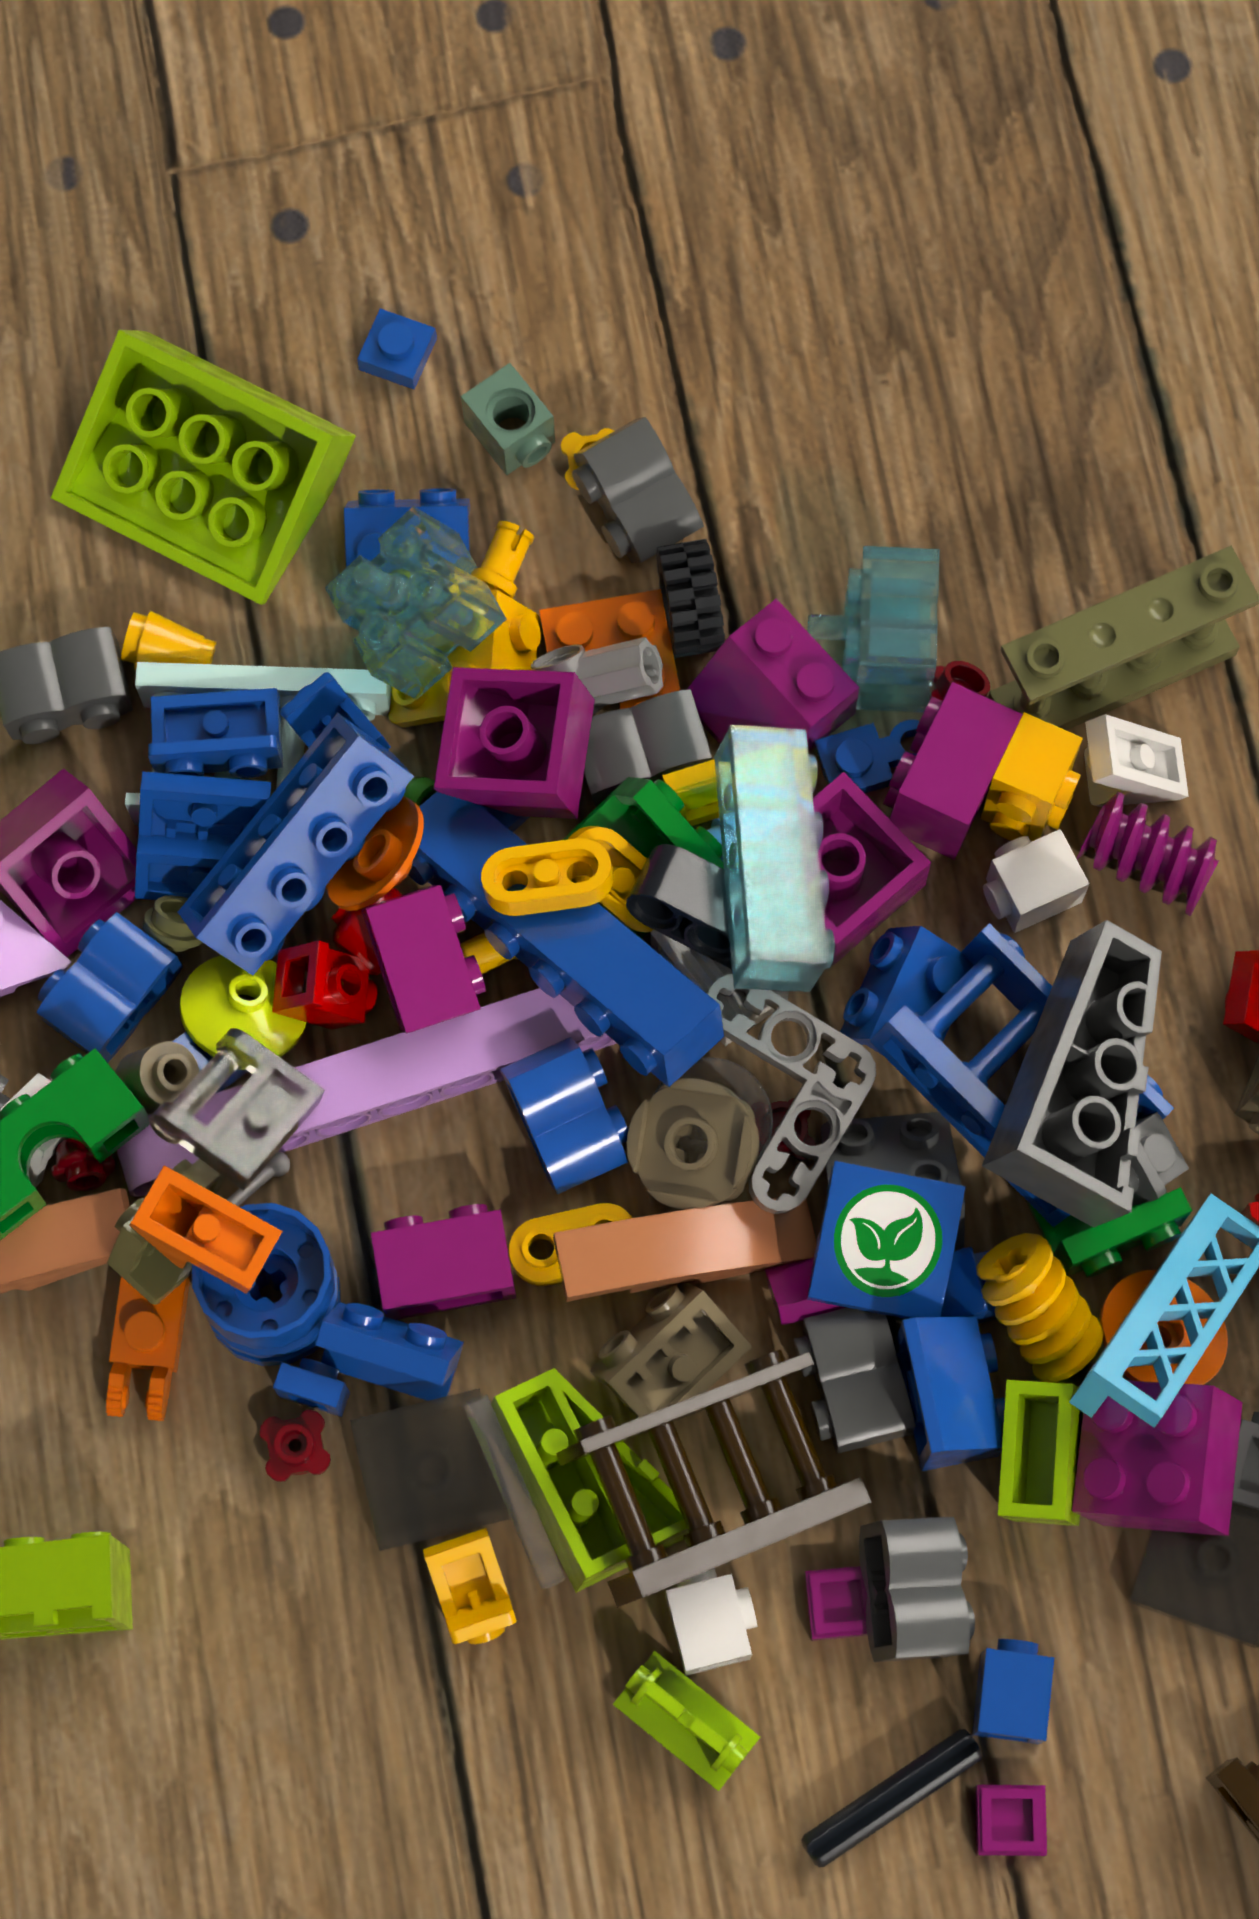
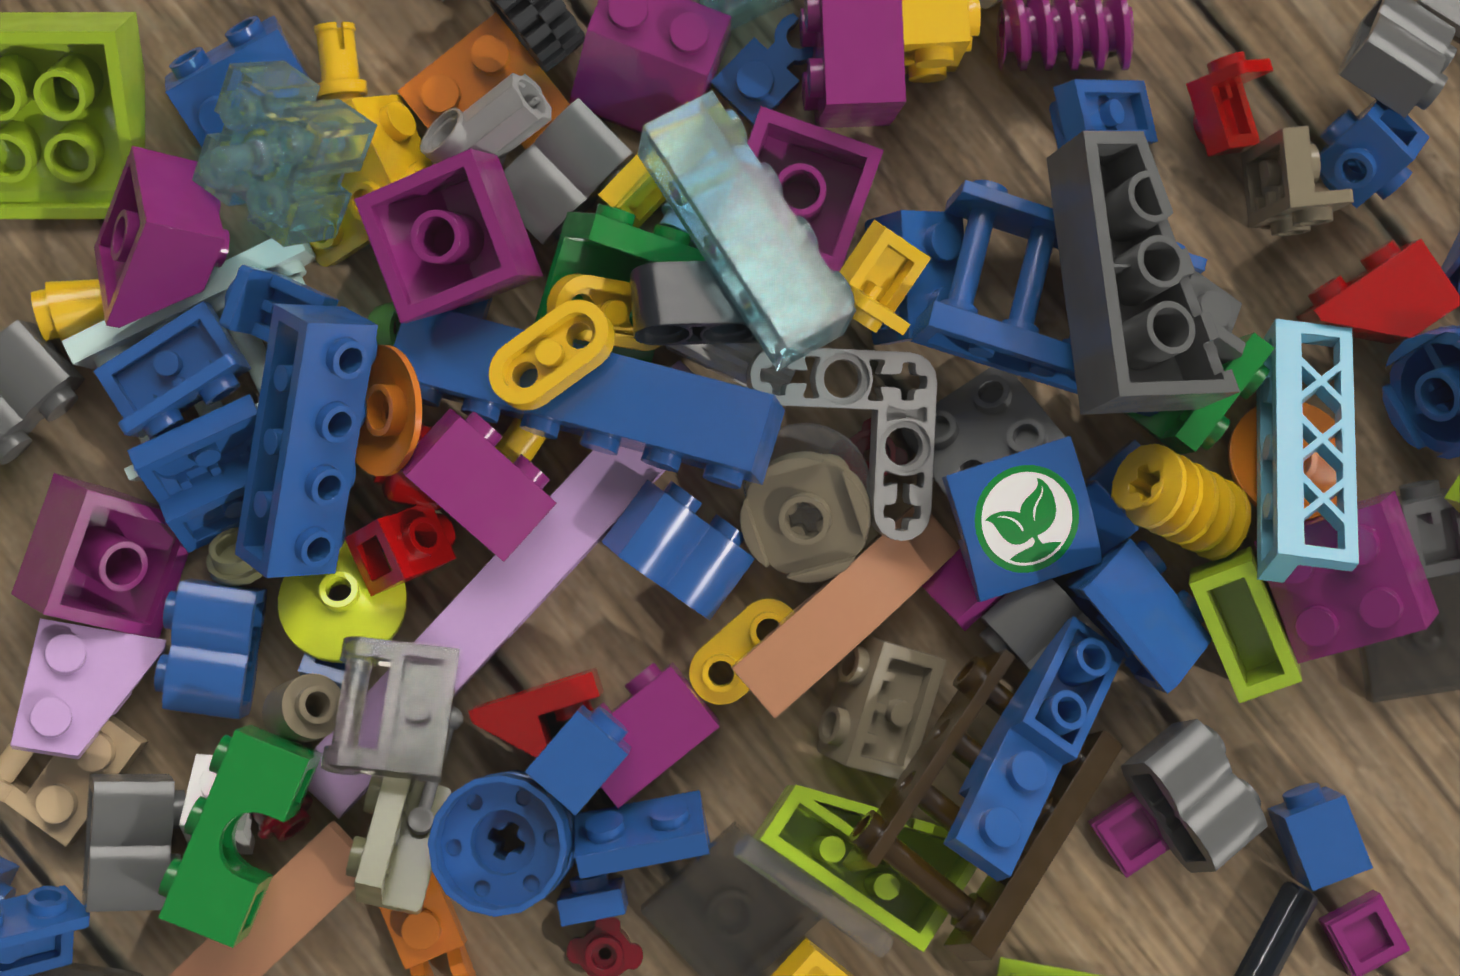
camera: 30 degrees left, 15 degrees up
orange slope [129,1165,283,1294] -> none
white brick [666,1568,758,1676] -> none
white brick [983,829,1089,933] -> none
none -> magenta slope [94,146,230,328]
none -> red slope [468,667,604,758]
none -> blue brick [525,705,632,816]
none -> yellow bracket [830,220,931,335]
none -> blue slope [943,616,1125,881]
none -> blue slope [1049,79,1158,149]

